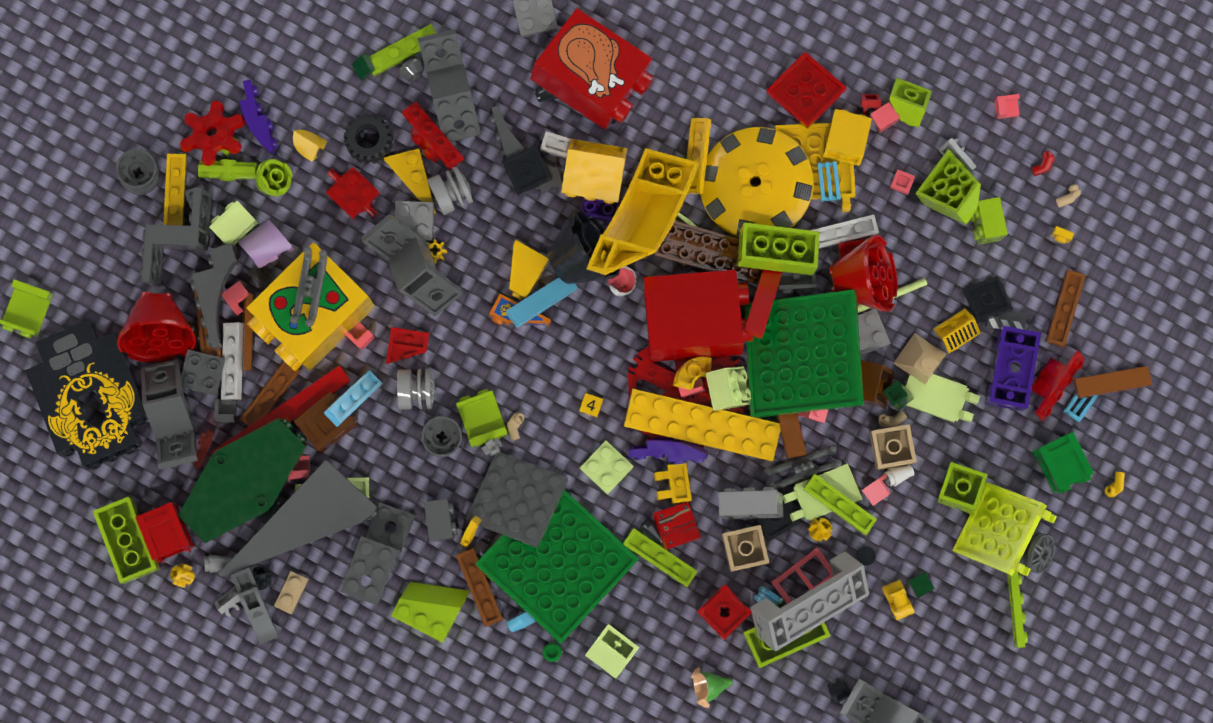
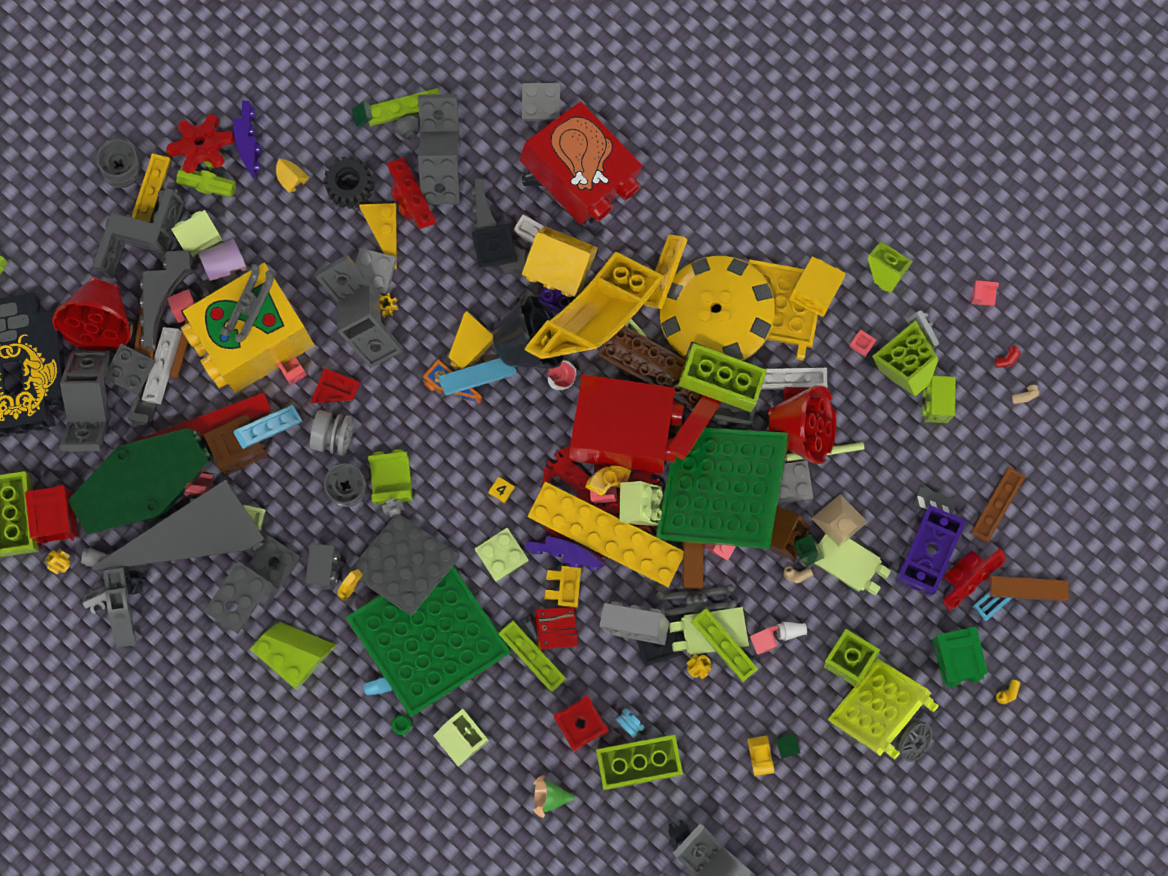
camera: 20 degrees right, 5 degrees down
clear red plate [193,430,215,469] -> none
dark orange tile [239,361,302,427] -> none
lime cone [255,159,293,196] -> none
tan plate [274,571,309,614] -> none
red plate [326,167,380,220] -> none
light grey wheel [427,166,473,216] -> none
dark orange plate [456,548,503,627] -> none
tan arm [507,413,525,441] -> none
tan brick [722,525,769,572] -> none
light grey plate [751,551,869,651] -> none
red plate [766,52,847,129] -> none
coral window [771,547,833,604] -> none
medium azure tile [817,161,841,202] -> none
black piece [856,546,876,566] -> none
red tile [860,94,881,115] -> none
tan brick [869,424,917,471] -> none
coral panel [871,102,900,133] -> none
yellow panel [933,309,981,354] -> none
black tile [962,276,1013,324] -> none
lime plate [1007,571,1028,648] -> none
yellow plate [1051,226,1074,244] -> none

